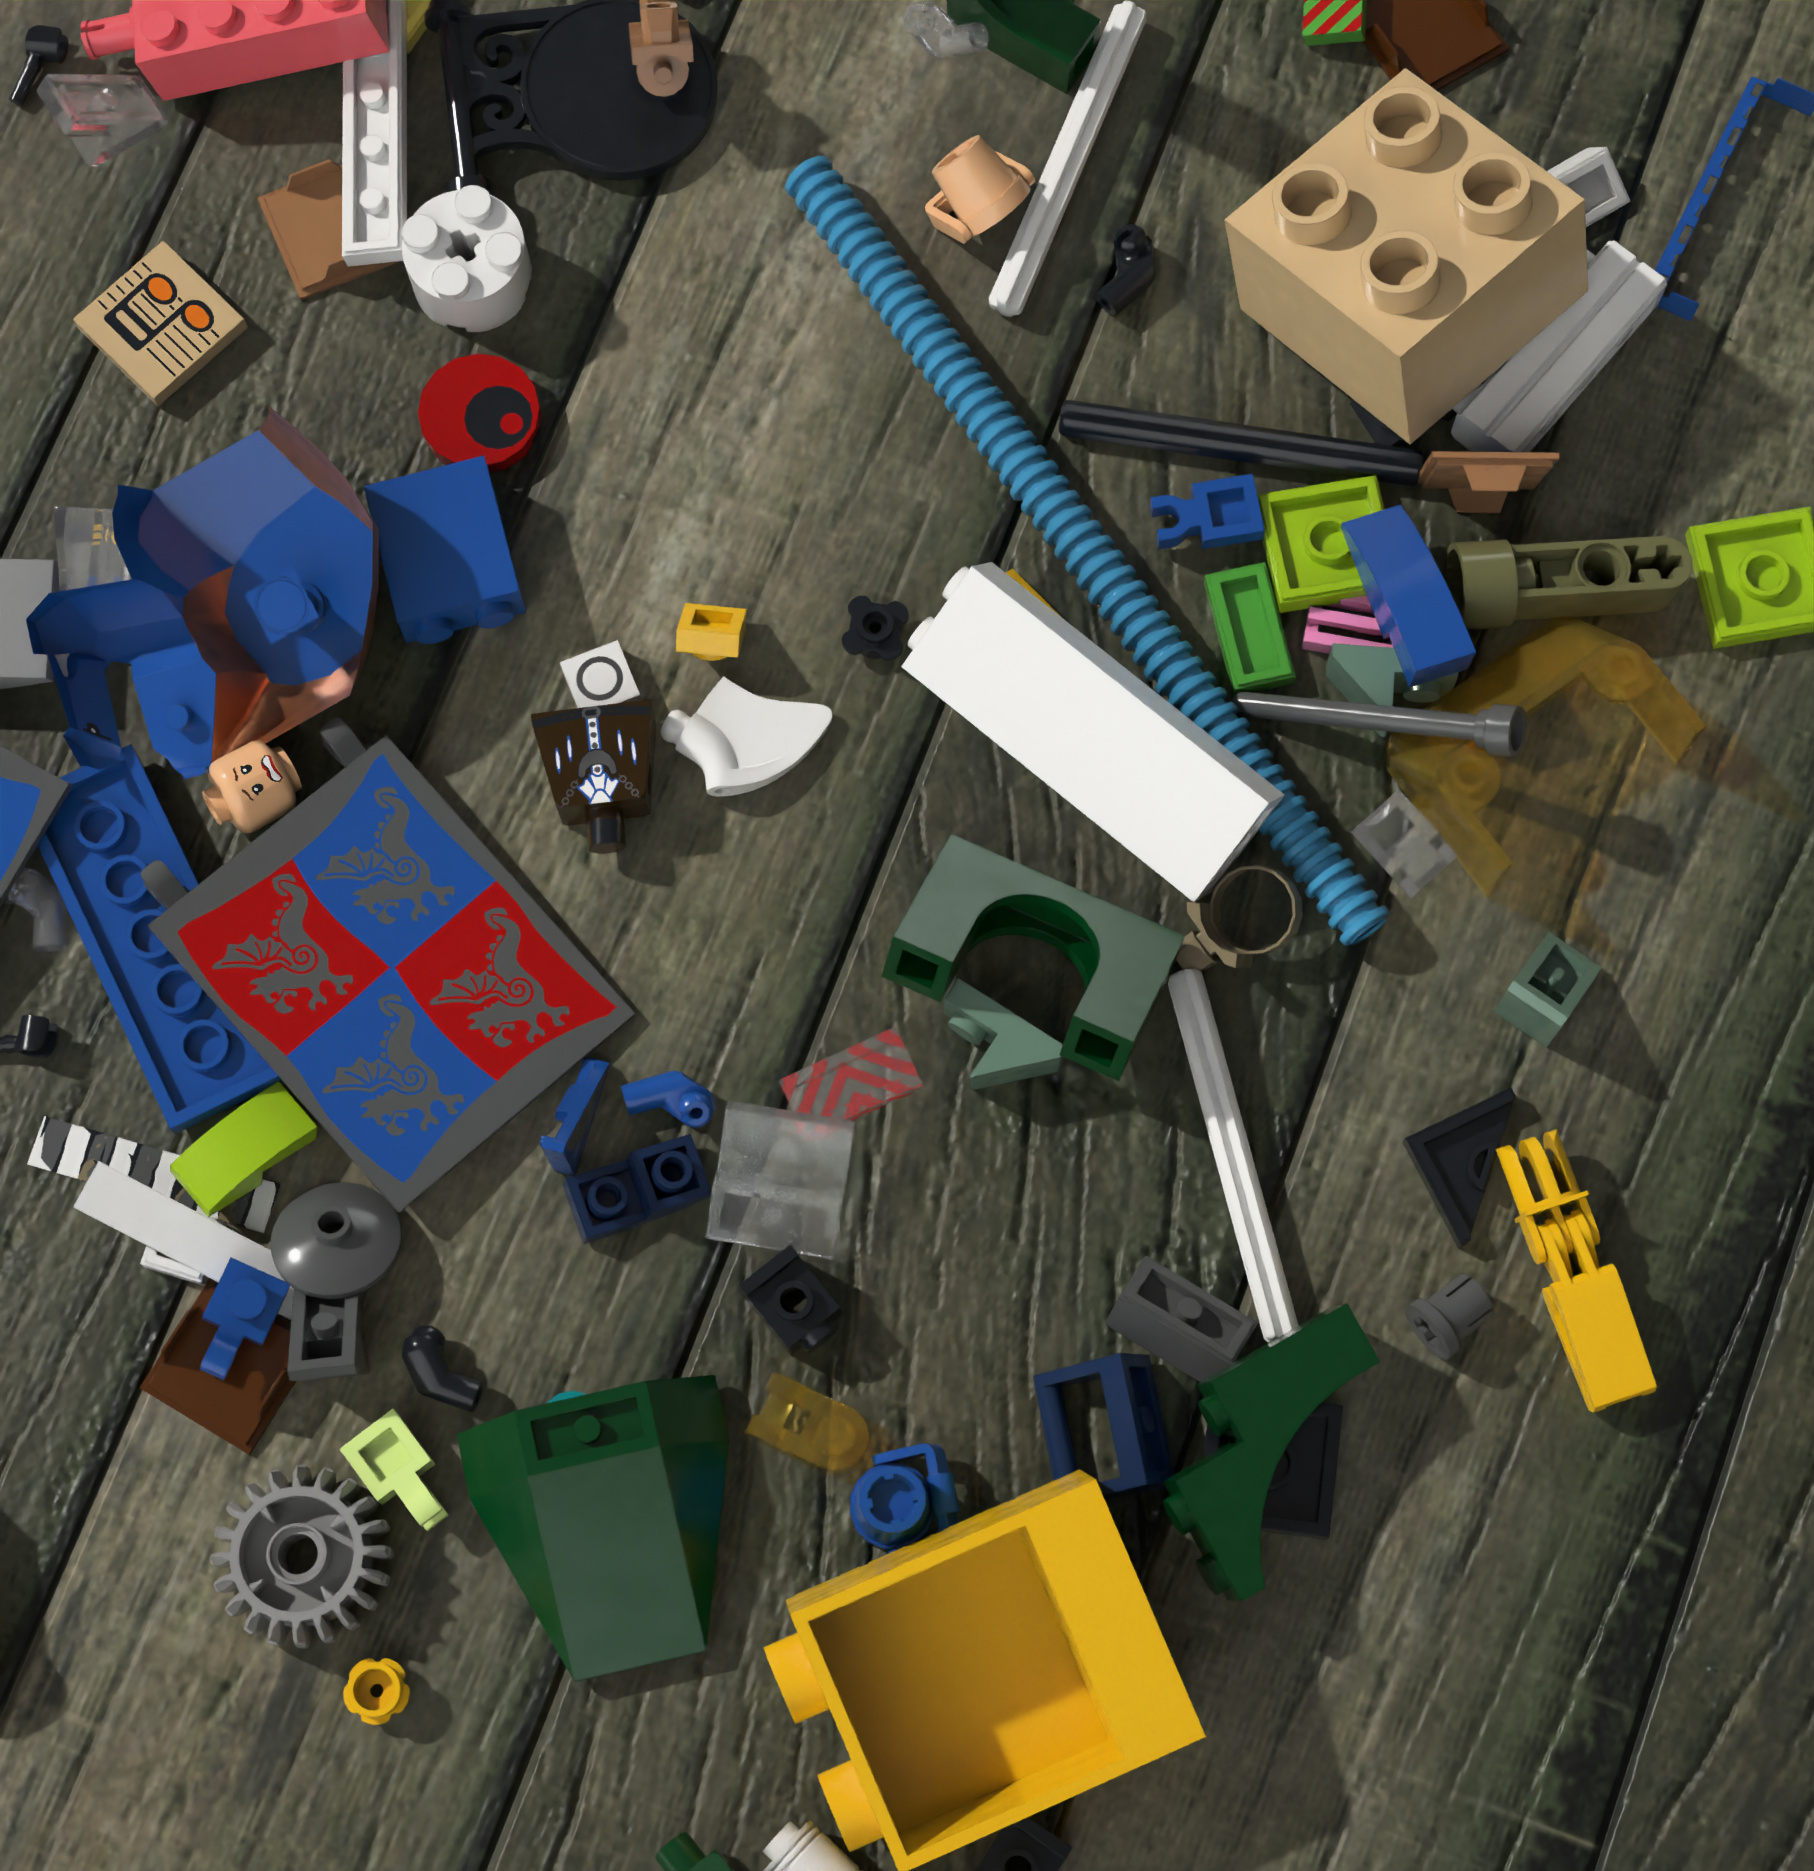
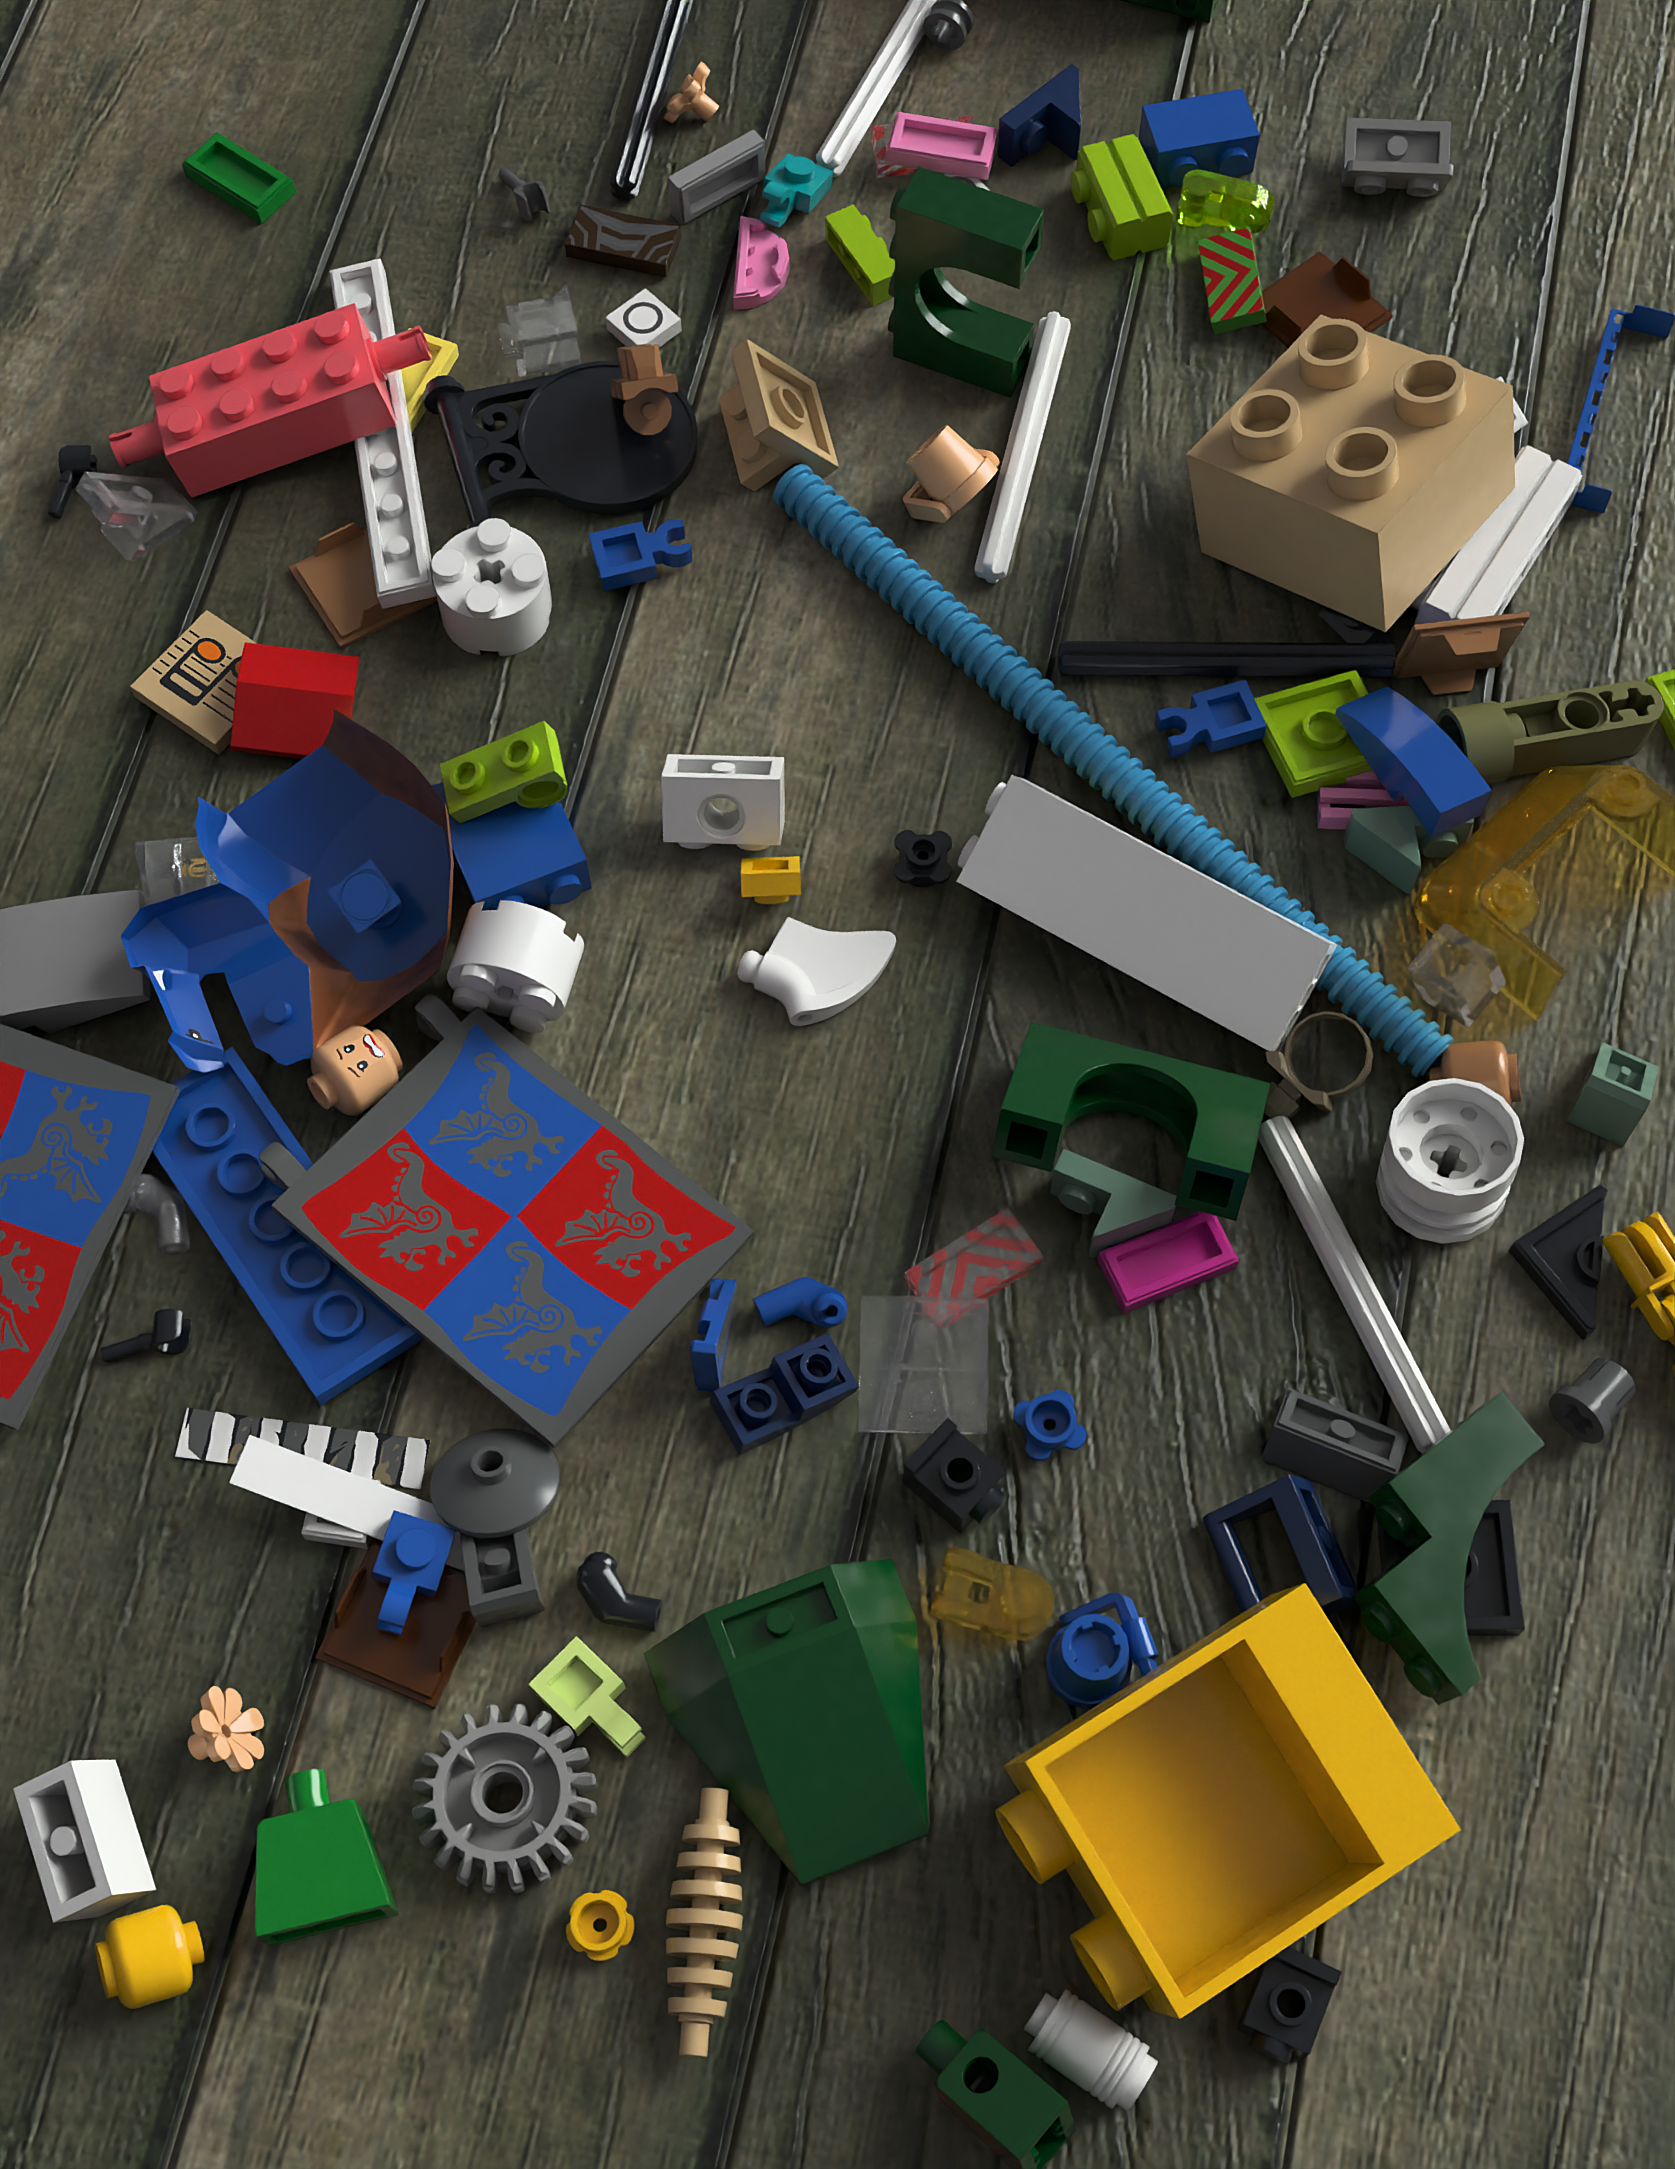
camera: 10 degrees left, 10 degrees down
lime slope [170,1081,317,1217] -> none
red tile [418,353,542,473] -> none
dark brown torso [531,699,656,854] -> none
white tile [560,640,641,708] -> none
clear arm [903,2,989,58] -> none
black arm [1095,224,1156,317] -> none
bright green tile [1204,562,1296,697] -> none
dark grey piece [1231,692,1527,758] -> none
none -> light nougat plant [188,1686,264,1772]
none -> red slope [230,642,360,759]
none -> green torso [255,1769,399,1946]
none -> lime plate [440,721,568,824]
none -> white brick [447,900,584,1033]
none -> blue plate [588,519,692,591]
none -> white brick [661,754,785,851]
none -> tan piece [666,1788,743,2058]
none -> tan bracket [718,339,839,492]
none -> blue plate [1013,1390,1086,1461]
none -> dark pink tile [1097,1212,1239,1314]
none -> white wheel [1376,1078,1524,1244]
none -> medium nougat head [1429,1040,1521,1108]

